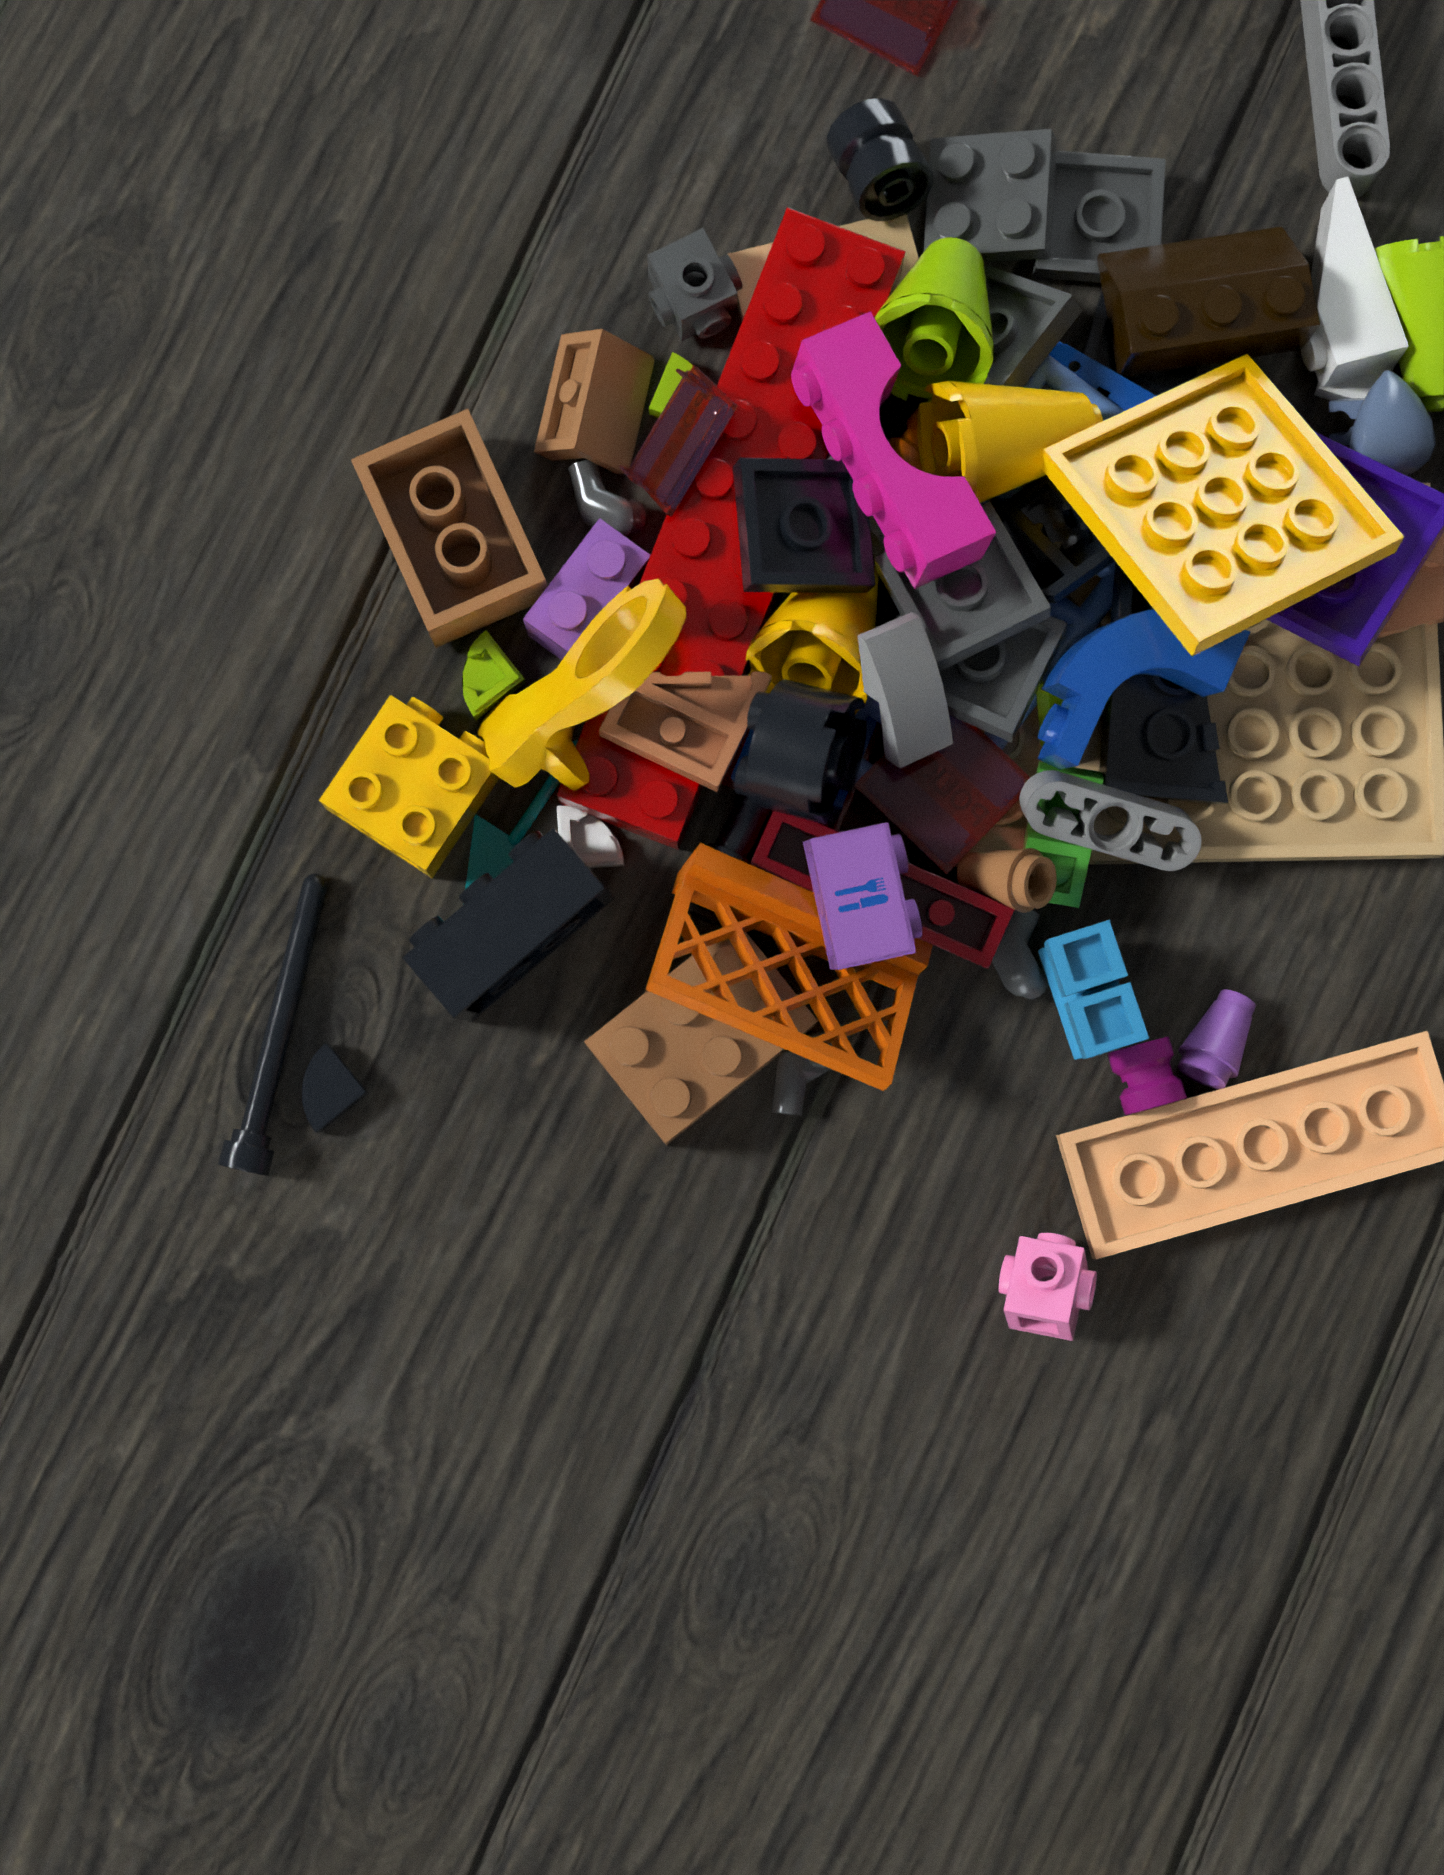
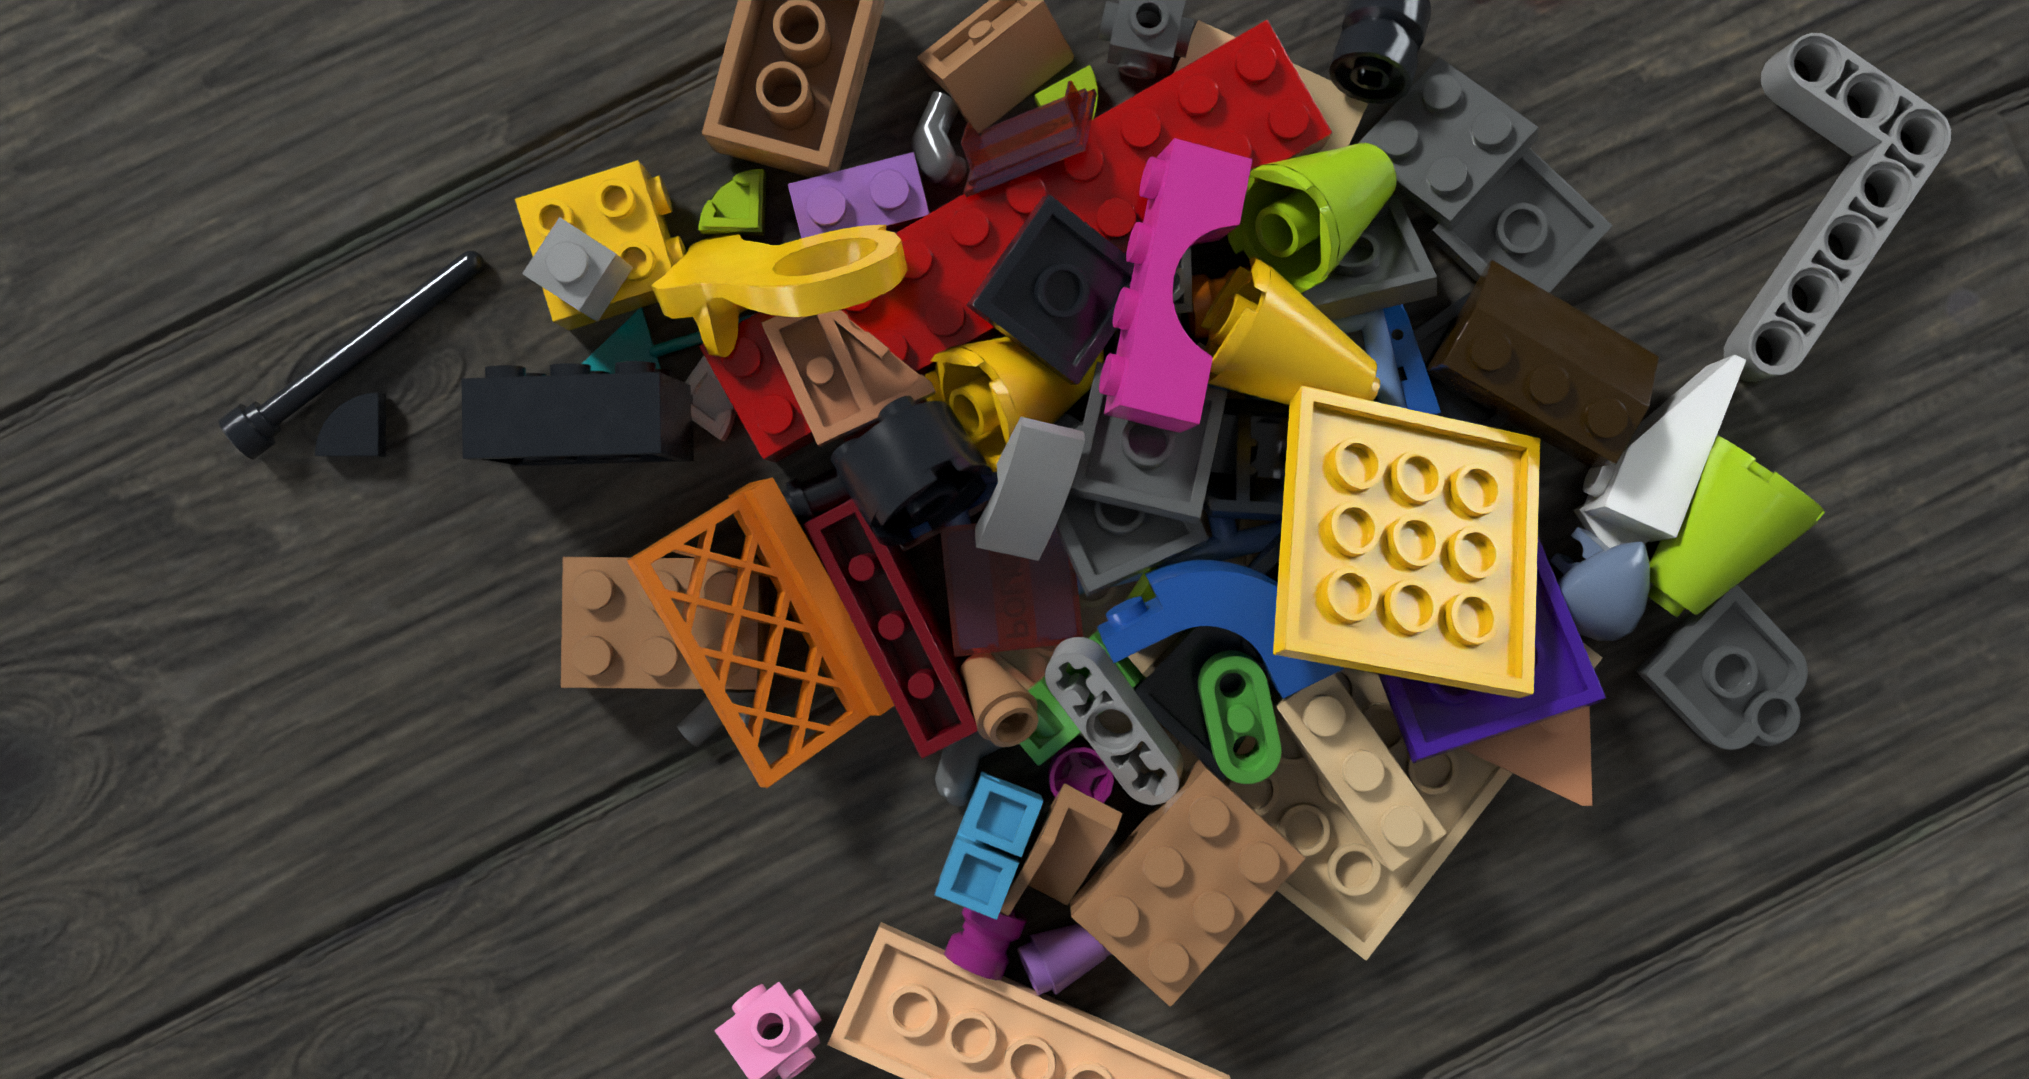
camera: 45 degrees right, 5 degrees up
medium lavender brick [803,822,922,970] -> none
none -> light grey brick [522,217,633,322]
none -> medium nougat panel [1000,783,1123,916]
none -> magenta wheel [1048,741,1114,803]
none -> medium nougat brick [1070,759,1306,1007]
none -> bright green plate [1198,650,1281,784]
none -> tan brick [1271,674,1447,872]

